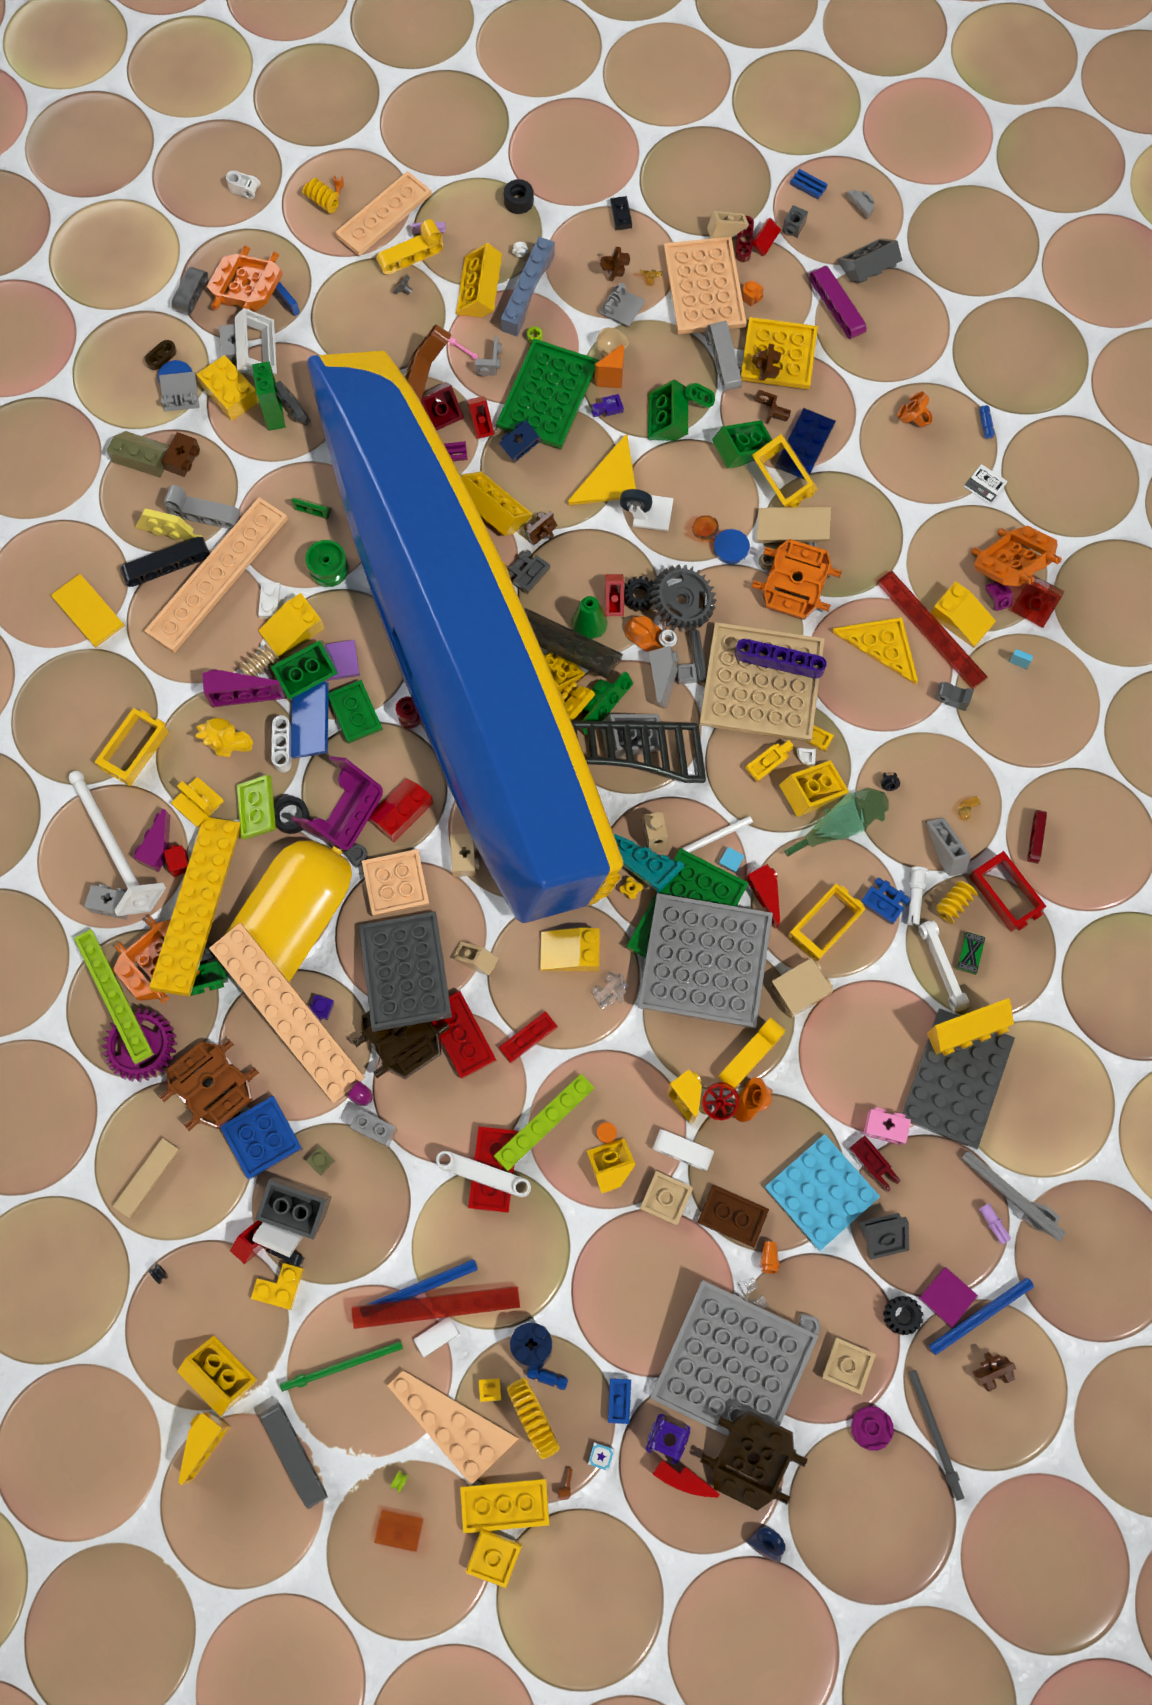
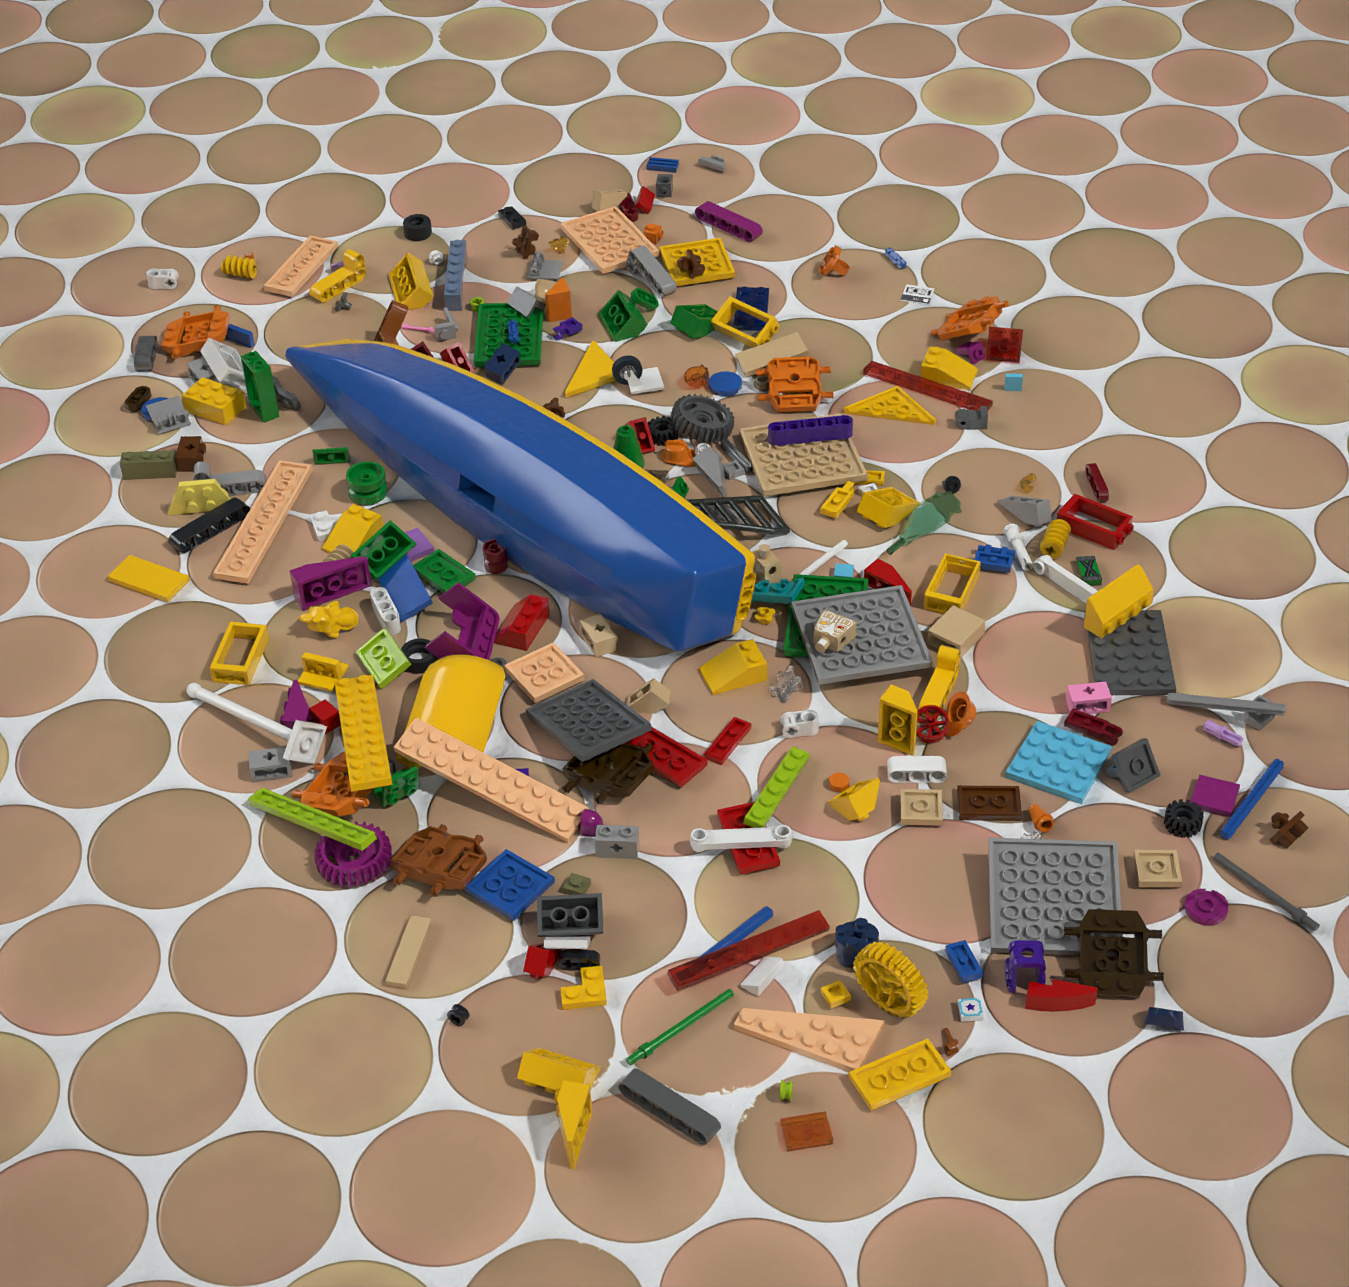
camera: 20 degrees left, 30 degrees down
yellow plate [465,1528,522,1588] -> none
reddish brown bracket [754,390,791,424] -> none
dark grey slope [837,238,902,283] -> none
none -> panel [507,286,546,317]
none -> blue axle [508,319,519,344]
none -> white piece [780,709,819,738]
none -> tan torso [813,610,857,653]

